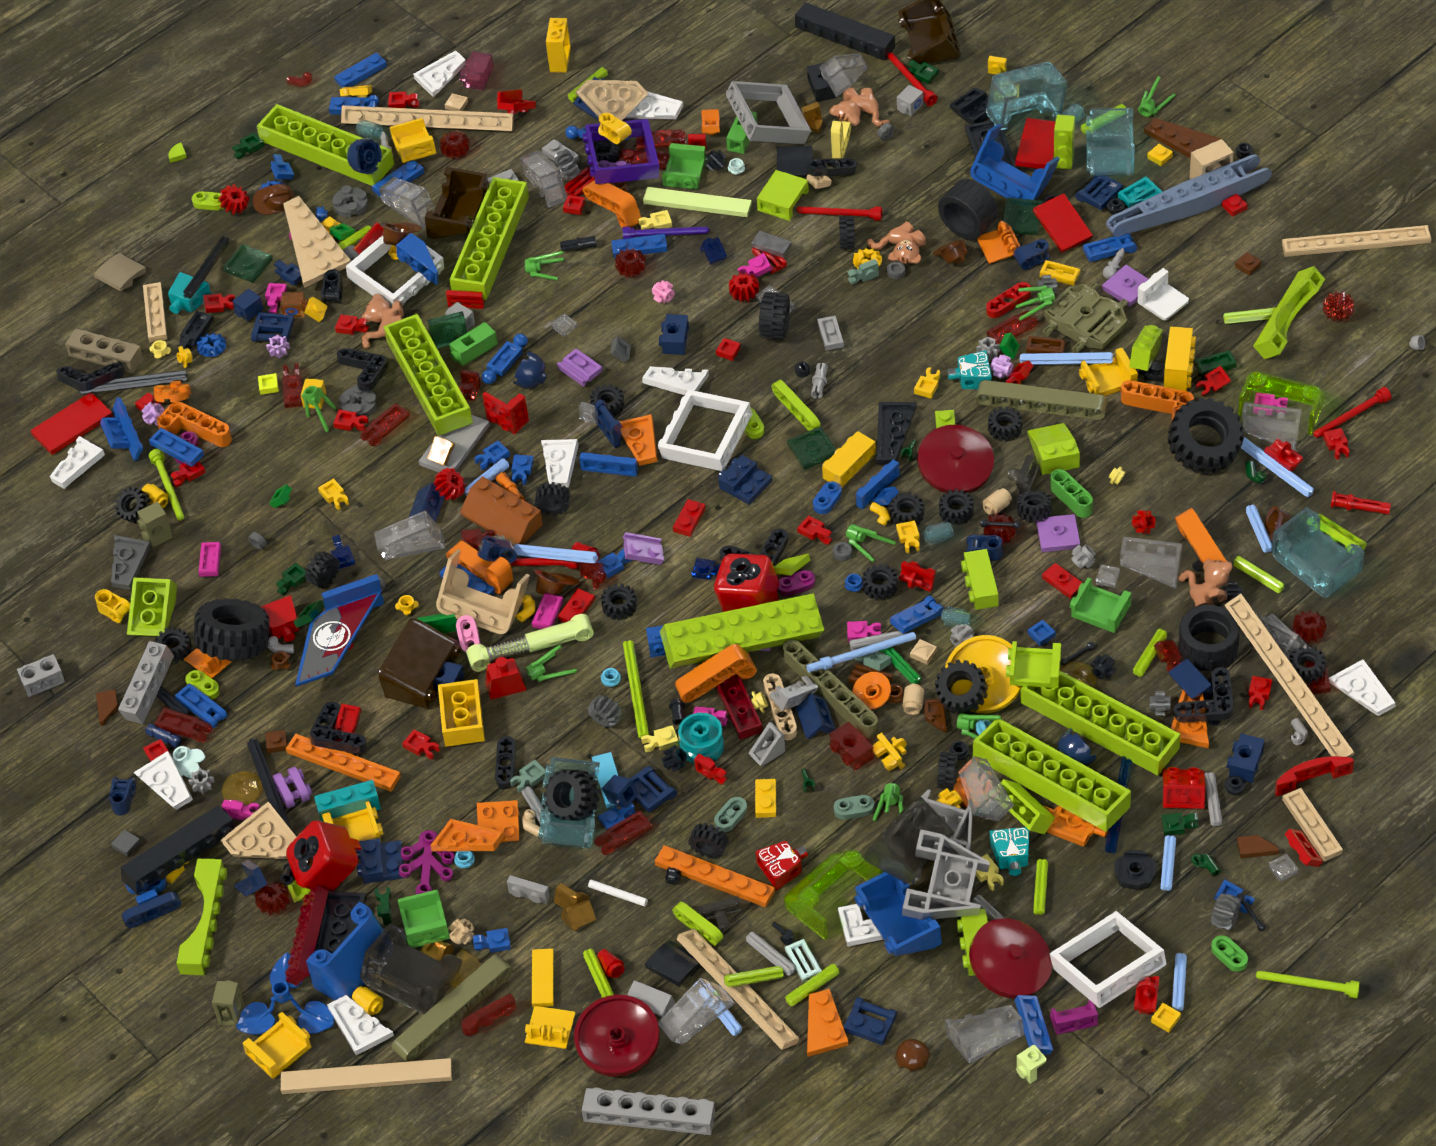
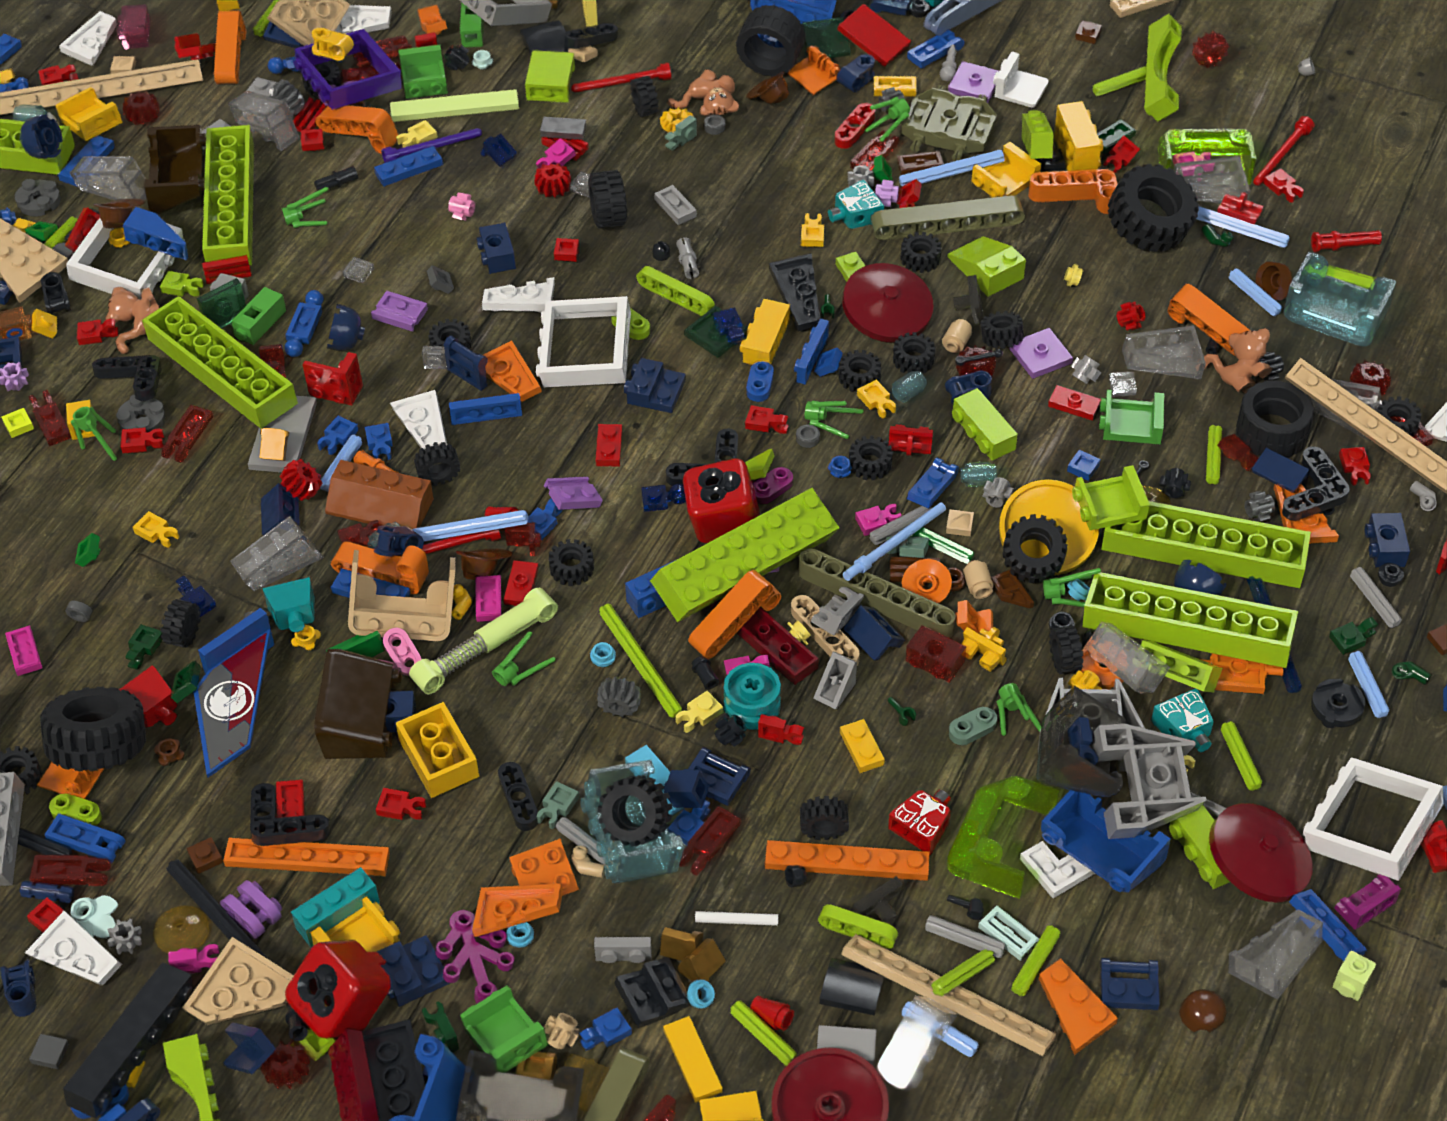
camera: 25 degrees left, 0 degrees up
light grey arm [267,636,294,654] -> none
red torso [485,657,526,700] -> none
clear red gear [615,248,646,278] -> none
sand green plate [714,797,747,832] -> none
yellow arm [870,502,891,526] -> none
bright green beam [1051,469,1093,518] -> none
red bracket [1163,767,1205,809] -> none
lime axle [1233,556,1285,593] -> none
none -> lime plate [160,271,204,296]
none -> orange beam [214,11,246,84]
none -> teal torso [263,577,315,632]
none -> black slope [614,957,691,1028]
none -> medium azure plate [687,980,715,1008]
none -> clear blue plate [713,307,744,345]
none -> orange bracket [955,600,993,633]
none -> dark blue plate [1067,717,1098,768]

